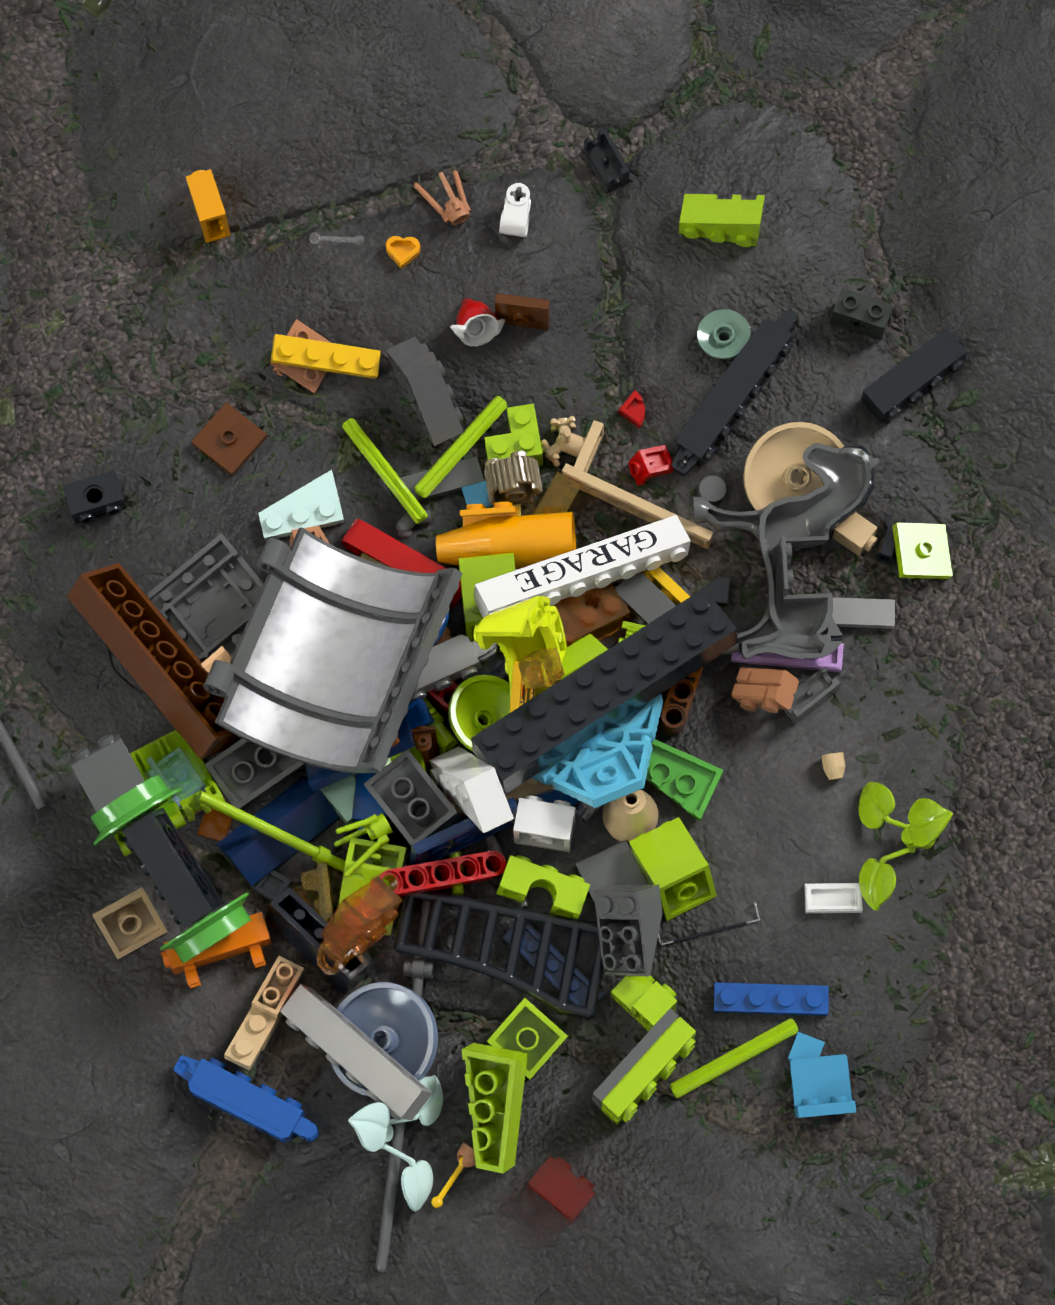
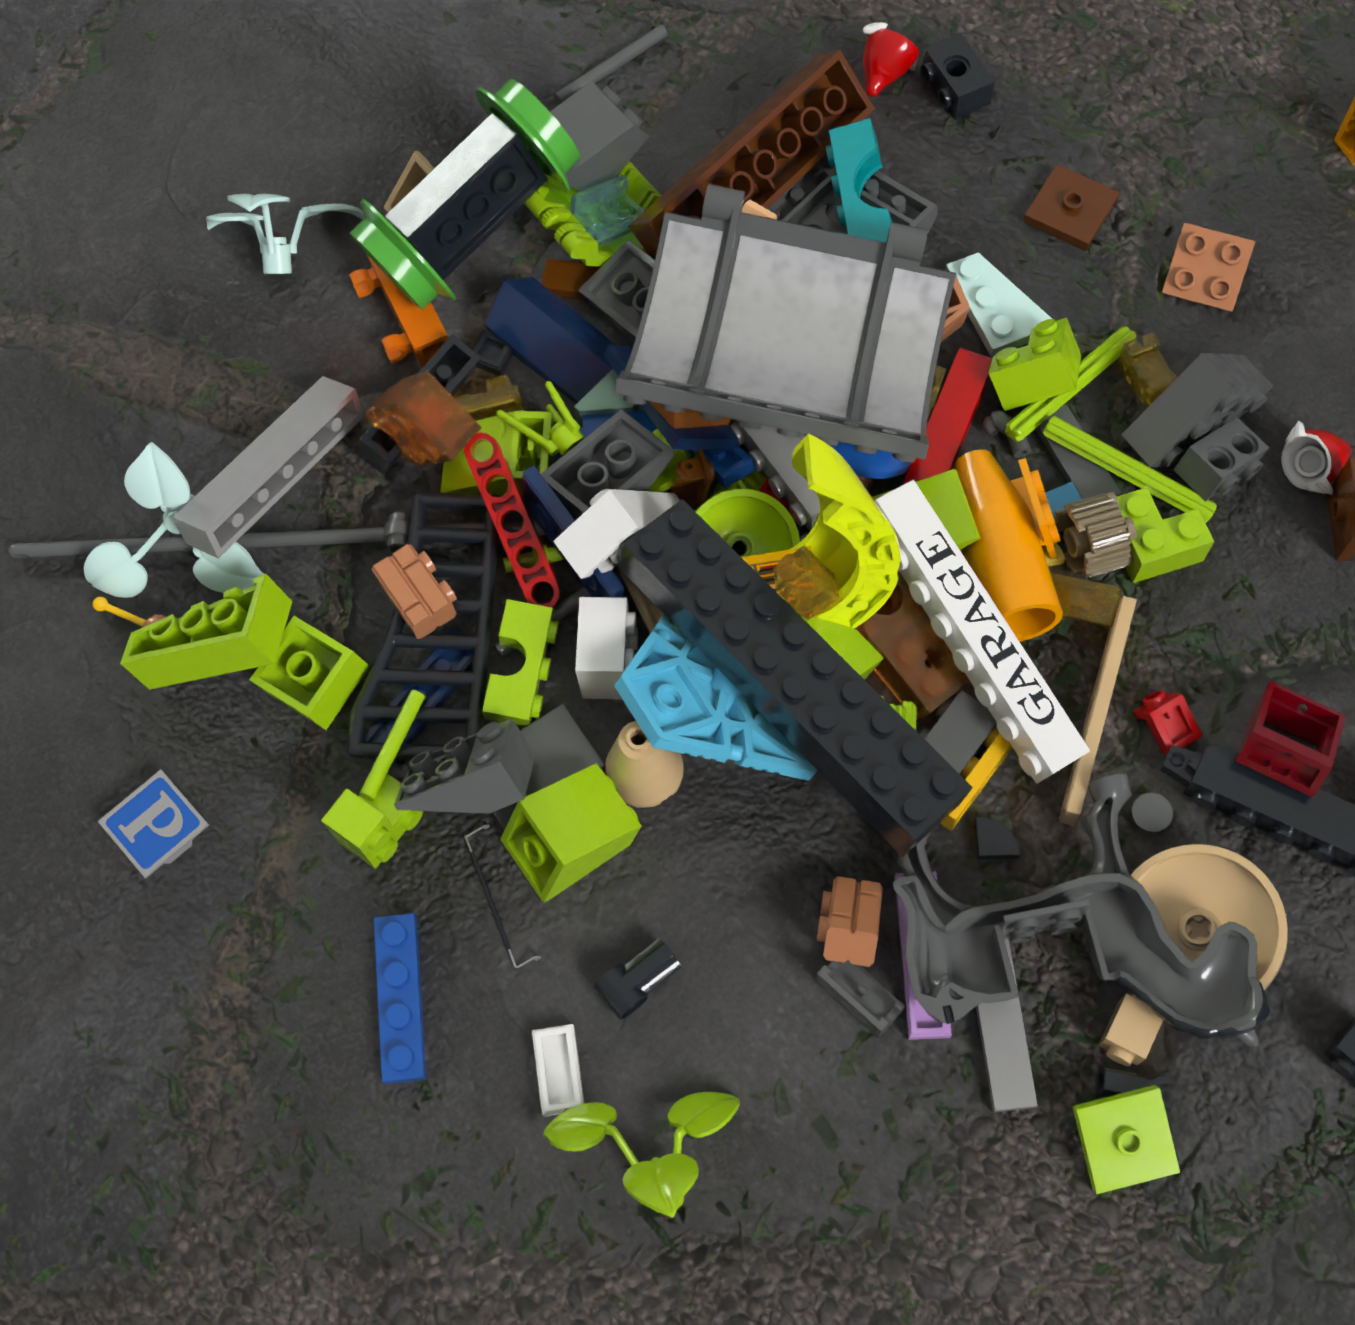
camera: 85 degrees right, 5 degrees down
blue hinge [173,1055,319,1143] -> none
lime bar [196,790,346,872] -> none
tan slope [224,956,304,1071] -> none
yellow plate [271,334,381,379] -> none
sand blue dish [331,982,438,1096] -> none
clear red brick [528,1156,595,1223] -> none
tan piece [541,416,604,473] -> none
lime piece [592,1008,696,1125] -> none
red tile [618,390,645,429] -> none
bright green wing [646,739,723,821] -> none
reddish brown beam [661,666,703,735] -> none
lime axle [670,1019,798,1098] -> none
dark azure tile [787,1032,825,1061] -> none
dark azure bracket [790,1054,856,1118] -> none
tan hose [821,752,845,780] -> none
none -> piece [98,769,209,878]
none -> light aqua plant [206,194,365,274]
none -> lime bar [359,690,425,801]
none -> nougat brick [371,544,457,639]
none -> black piece [594,938,681,1020]
none -> teal arch [826,118,892,242]
none -> red hat [863,22,919,98]
none -> lime brick [989,317,1081,411]
none -> clear yellow leg [1117,332,1177,408]
none -> dark grey brick [1174,417,1269,502]
none -> dark red window [1235,681,1346,798]

